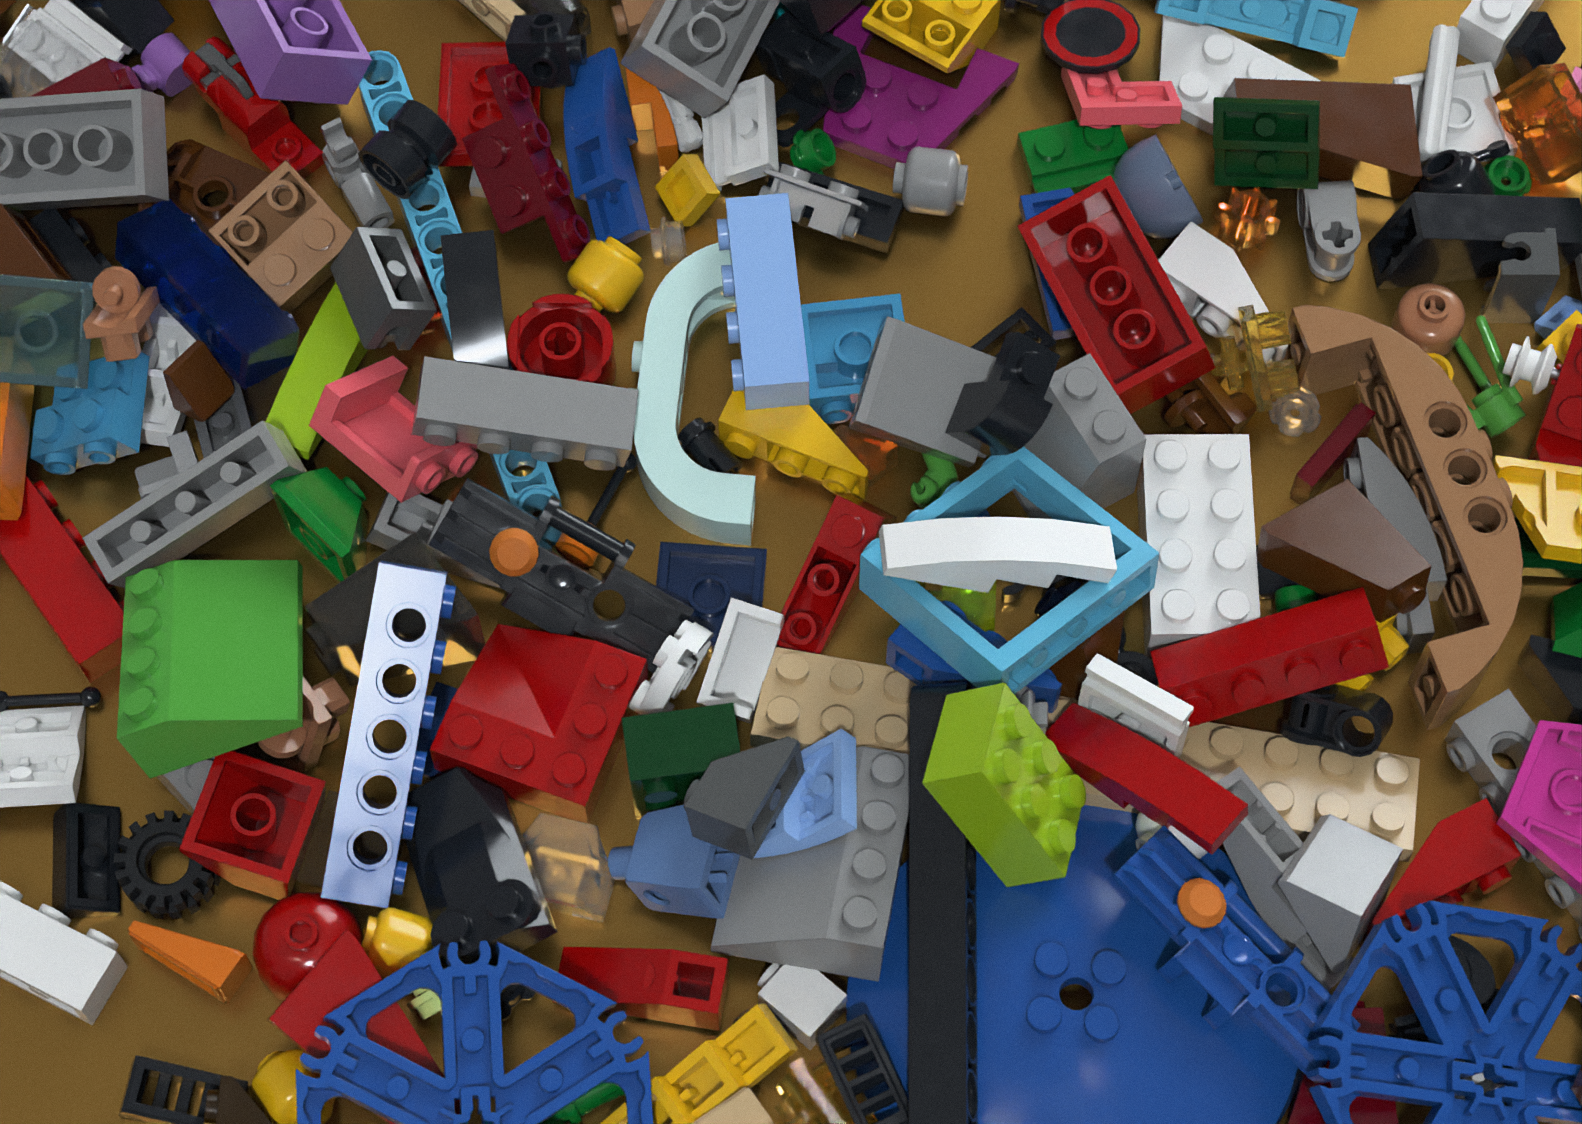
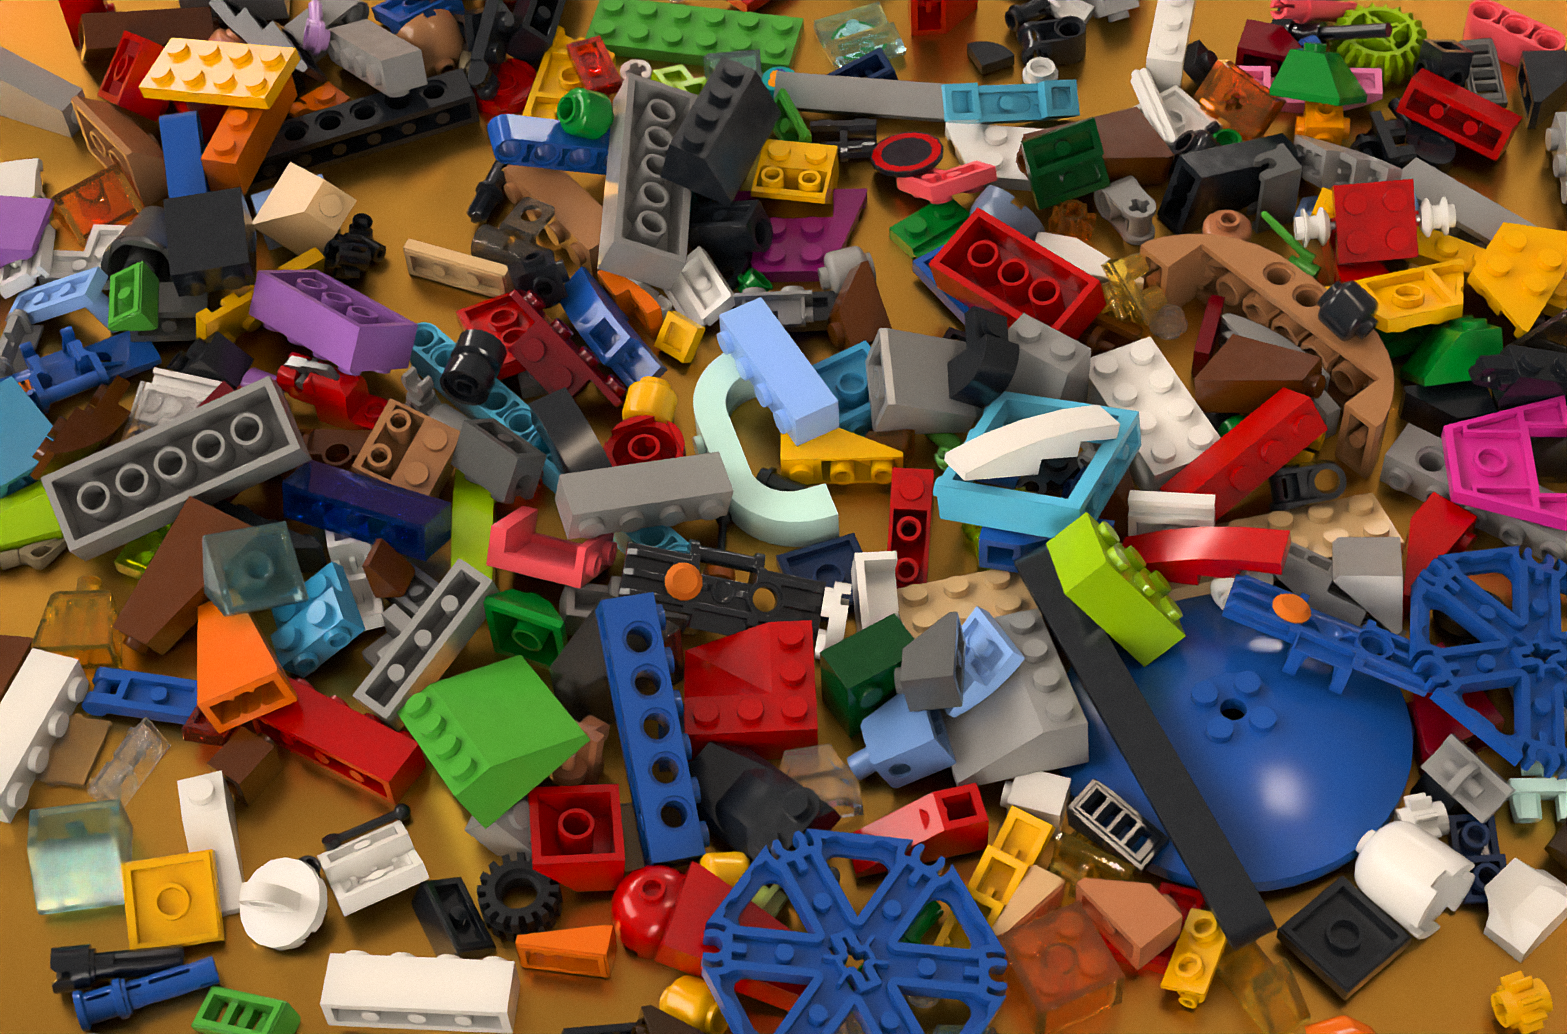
camera: 20 degrees left, 15 degrees down
nougat hips [83,266,160,362] -> none
clear plate [651,217,687,268] -> none
none -> reddish brown slope [827,260,892,352]
none -> black head [1317,280,1379,341]

